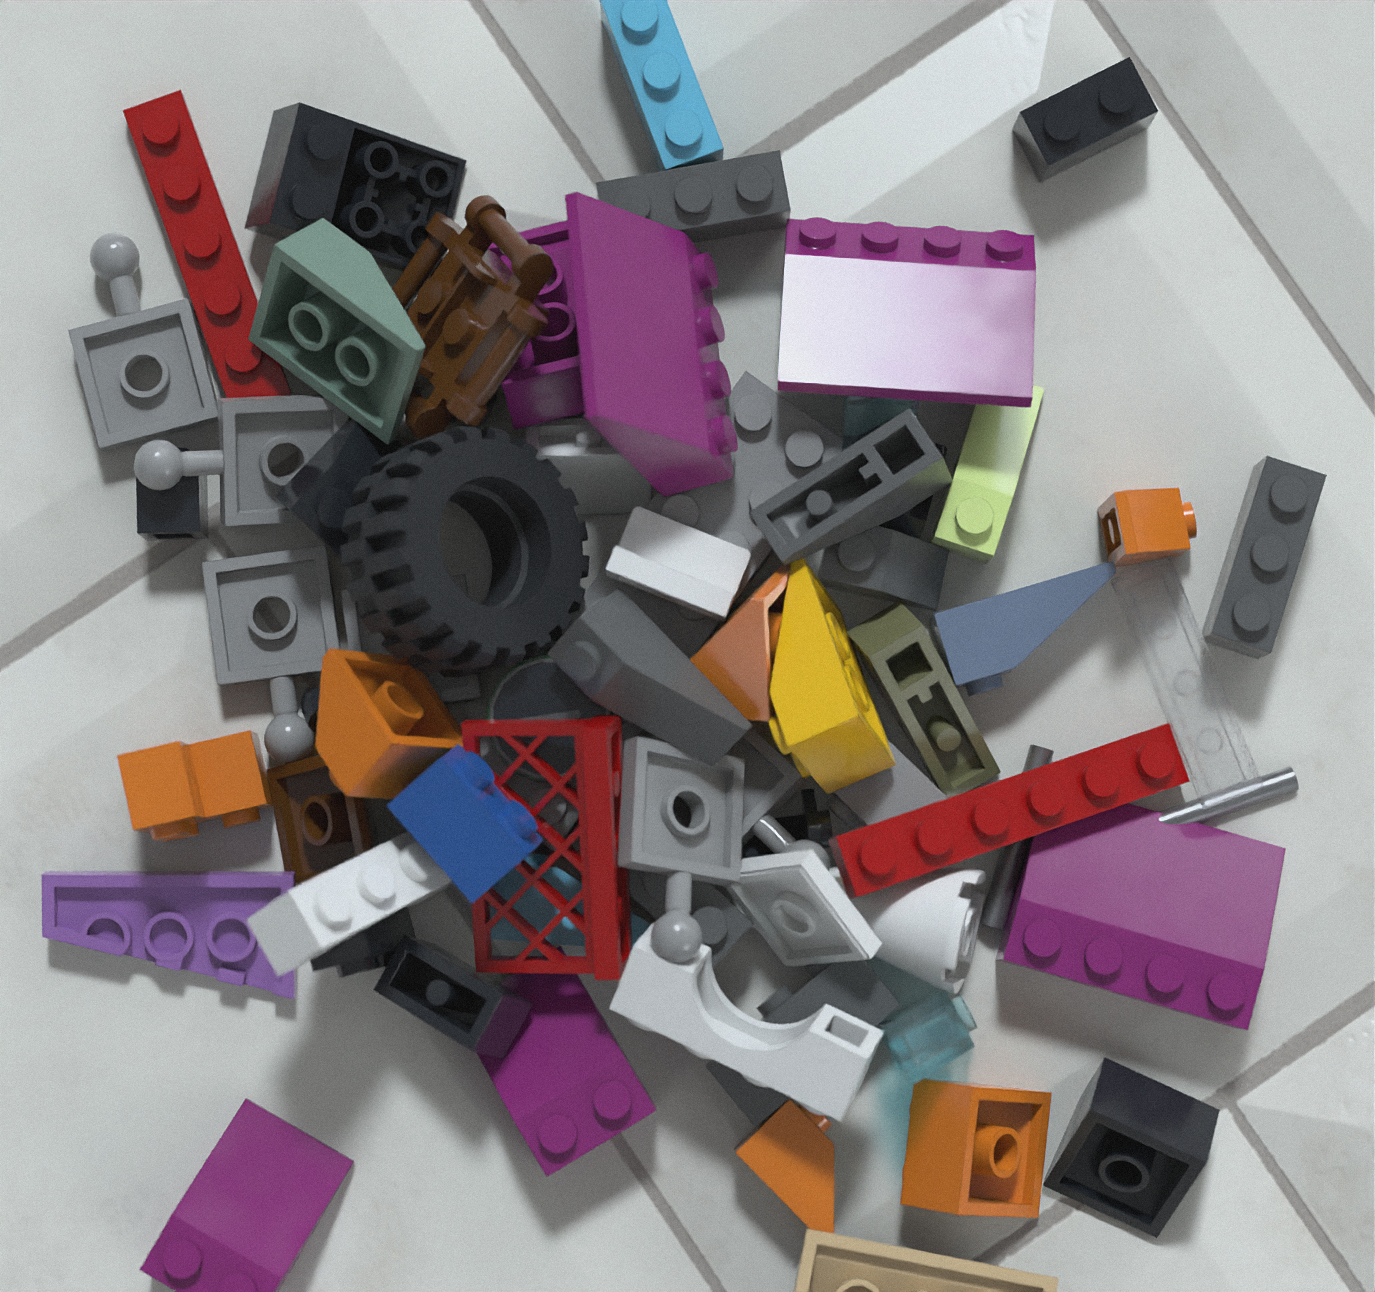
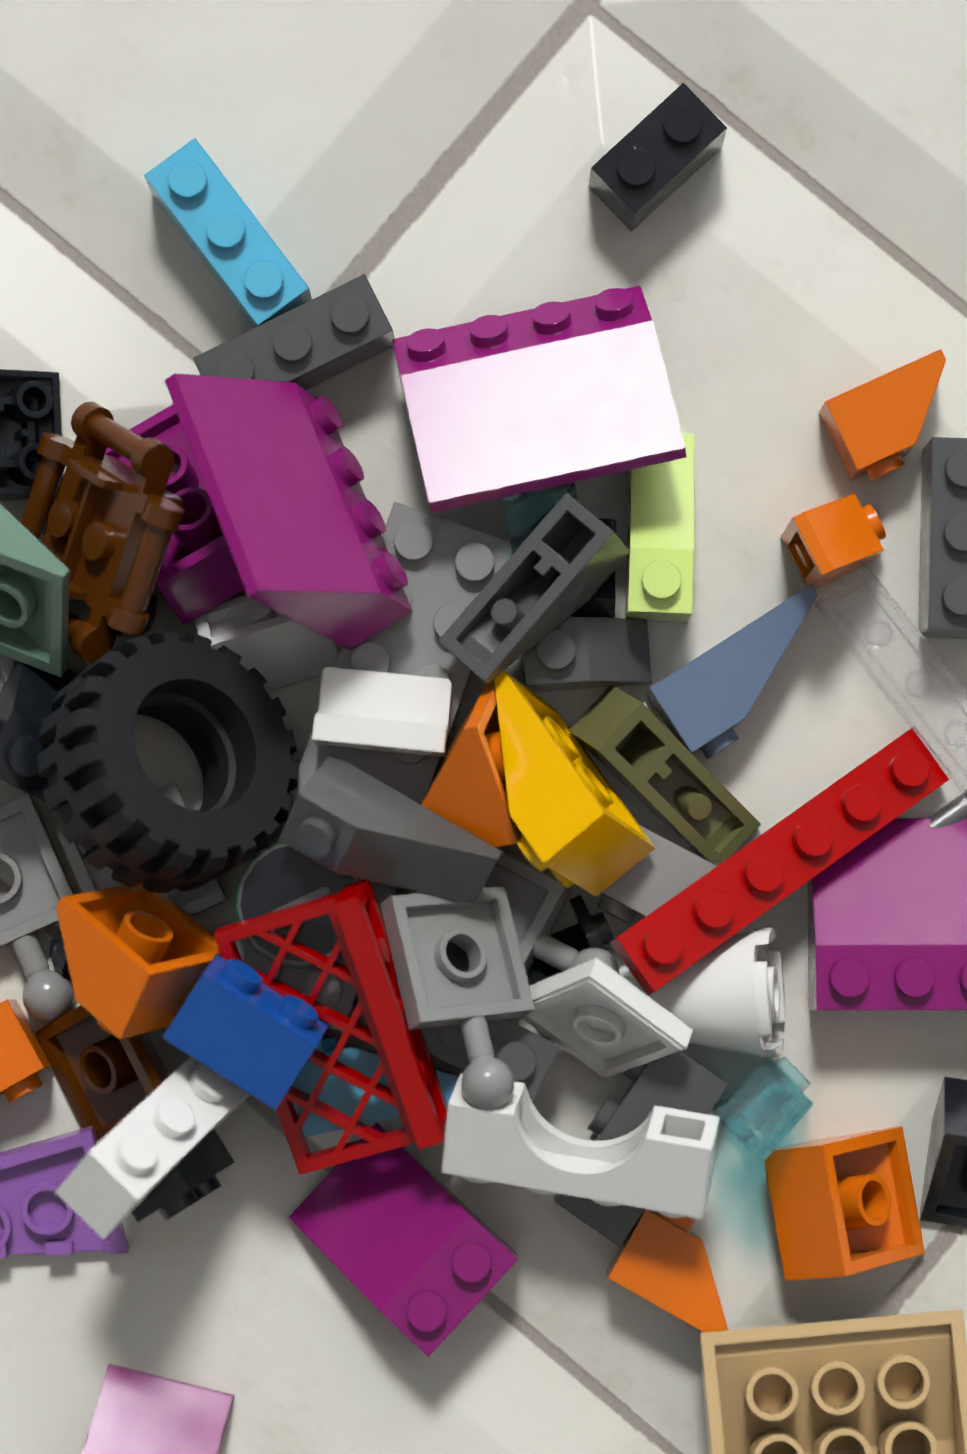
camera: 10 degrees left, 0 degrees up
black brick [374,934,534,1059] -> none
flat silver bar [980,745,1054,931] -> none
none -> orange slope [819,349,946,482]

